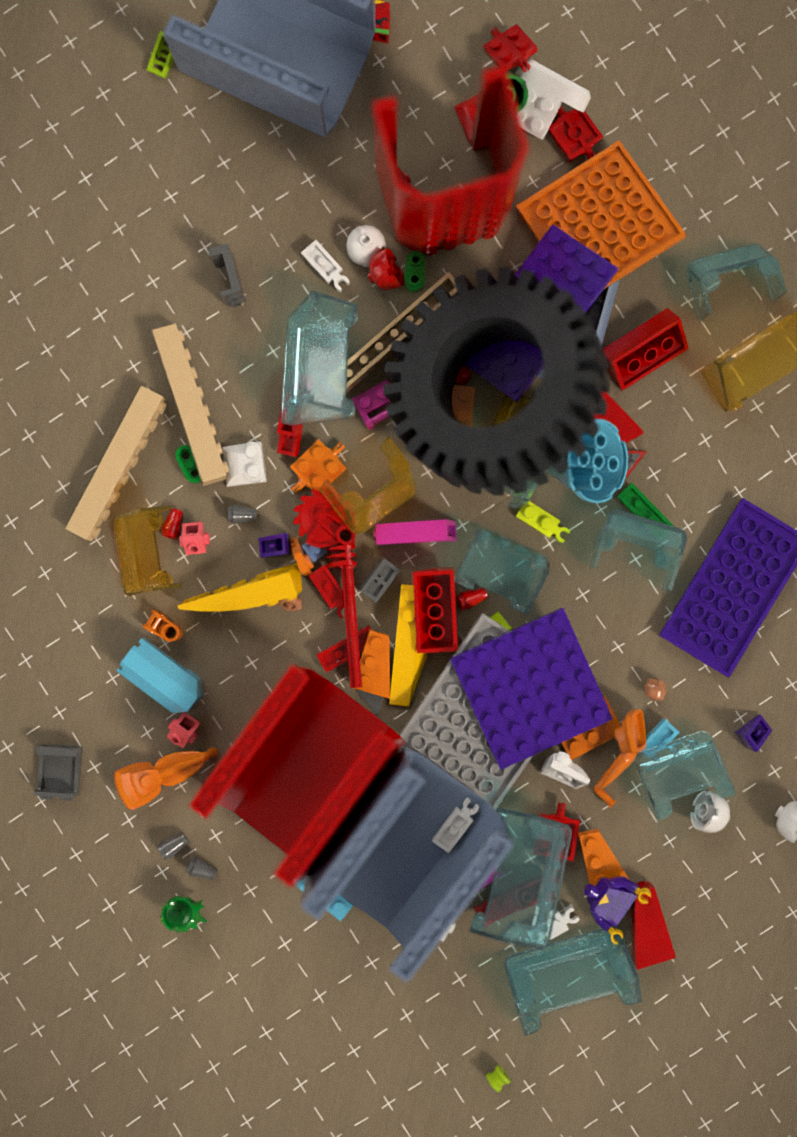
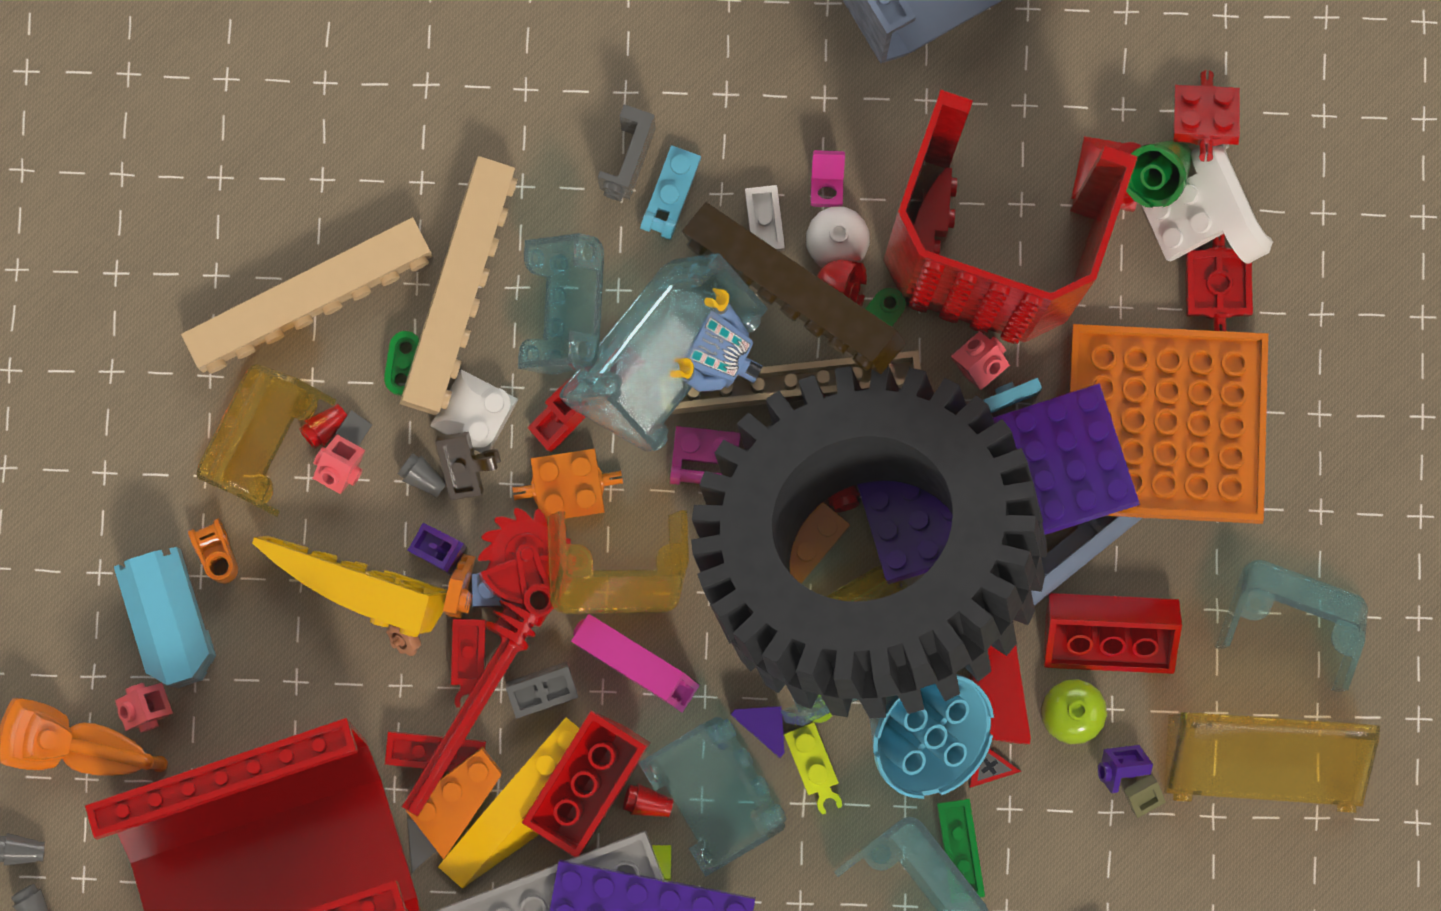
camera: 35 degrees right, 5 degrees down
none -> dark grey sticker [335,410,372,446]
none -> dark brown plate [435,431,501,500]
none -> clear light blue windscreen [518,233,604,375]
none -> medium azure plate [640,145,701,240]
none -> torso [670,288,763,392]
none -> dark brown brick [682,202,906,375]
none -> dark purple slope [731,706,785,758]
none -> dark pink bracket [811,150,845,207]
none -> coral brick [951,331,1010,390]
none -> medium azure plate [983,378,1042,413]
none -> lime cylinder [1041,679,1107,745]
none -> dark purple bracket [1098,745,1153,793]
none -> olive plate [1123,774,1166,818]

